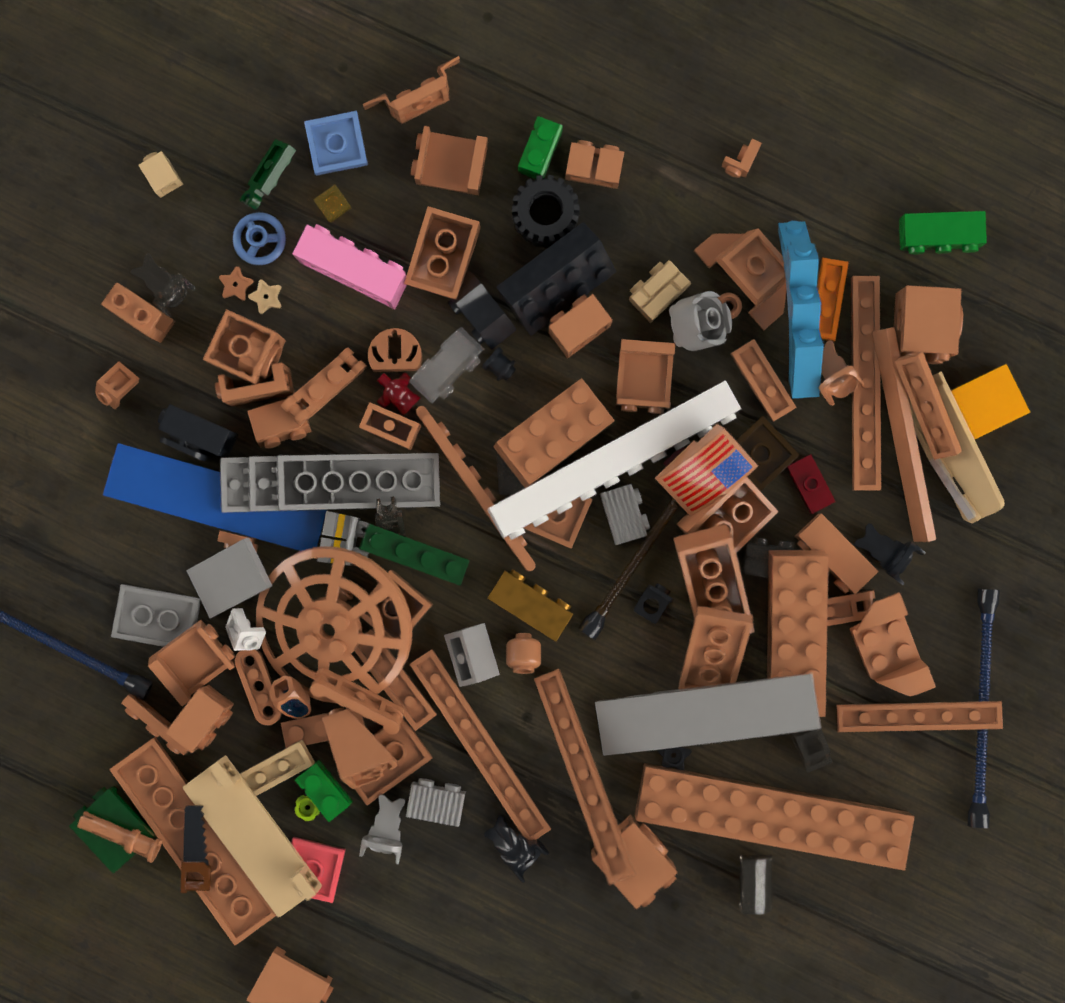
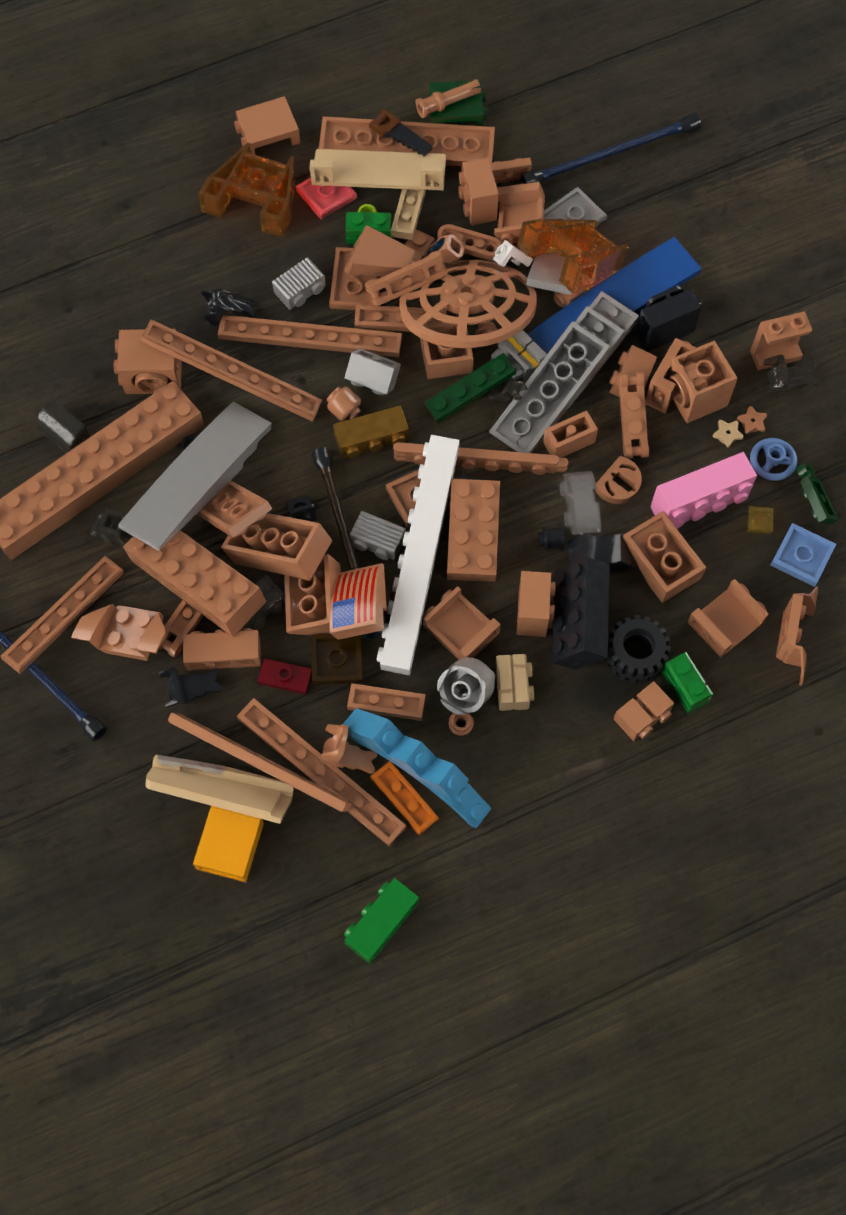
camera: 125 degrees right, 20 degrees down
nougat bracket [95,361,139,409] -> none
light grey hair [359,794,405,864] -> none
dark red piece [377,372,421,416] -> none
nougat piece [694,229,787,330] -> none
nougat bracket [722,139,762,178] -> none
nougat brick [894,286,963,364] -> none
nougat plate [895,352,962,460] -> none
none -> clear orange wedge [198,142,296,238]
none -> clear orange wedge [517,219,628,293]

